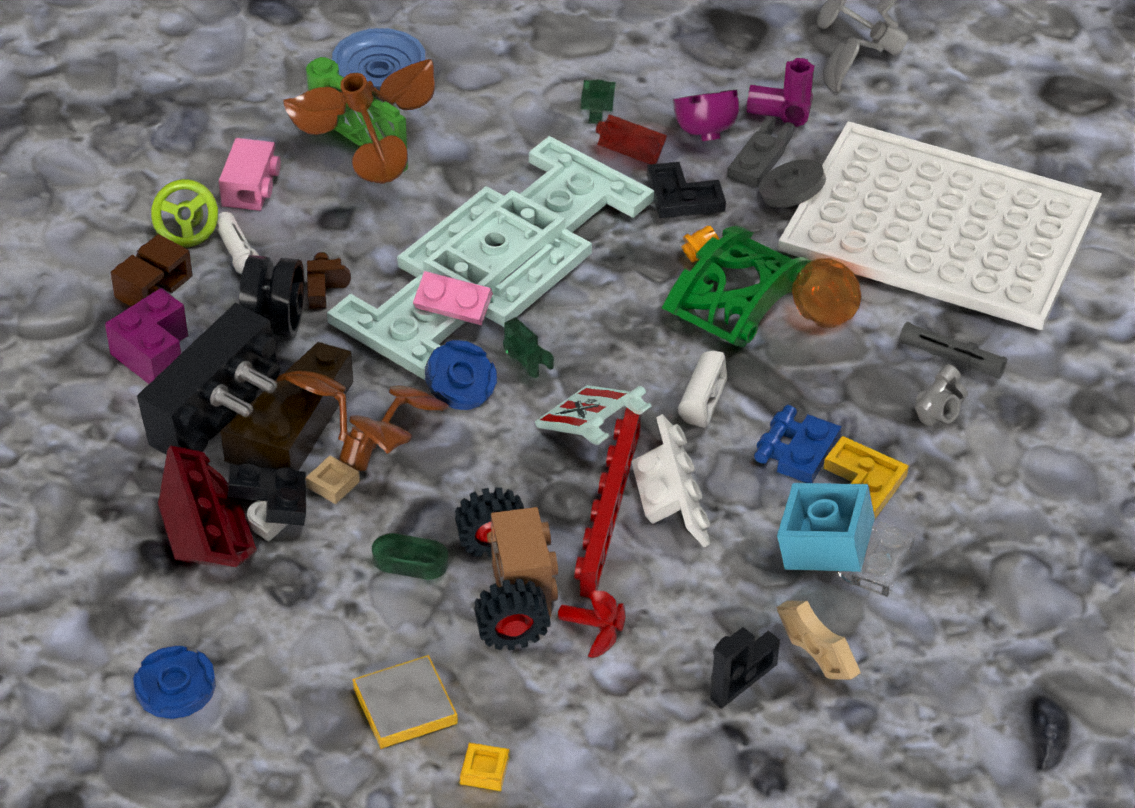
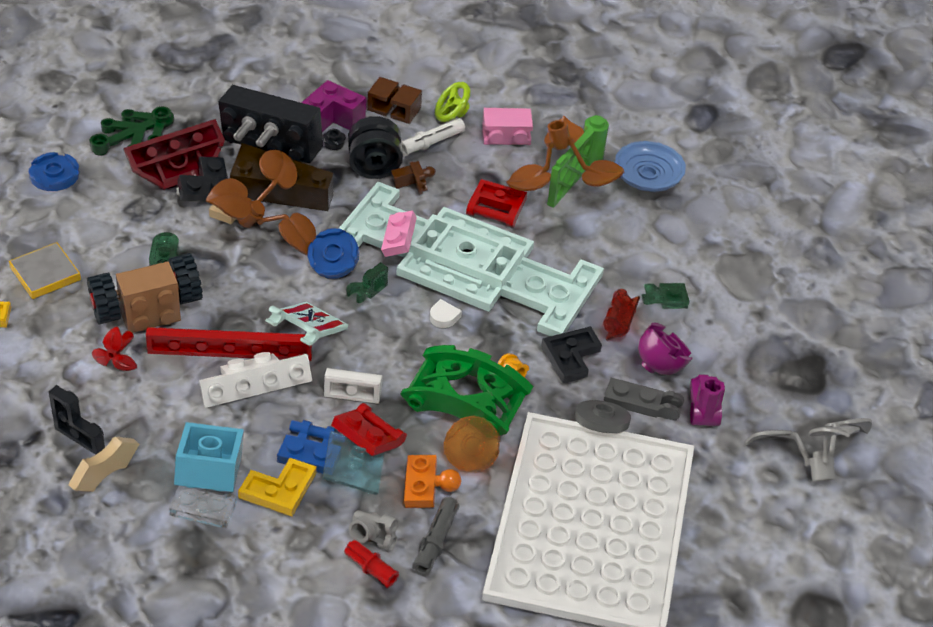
camera: 75 degrees right, 0 degrees up
none -> dark green plant [89,106,174,156]
none -> clear light blue piece [322,431,384,495]
none -> red plate [331,403,407,456]
none -> red axle [344,540,399,588]
none -> orange plate [404,455,461,508]
none -> white tile [430,299,462,328]
none -> red plate [466,179,527,228]

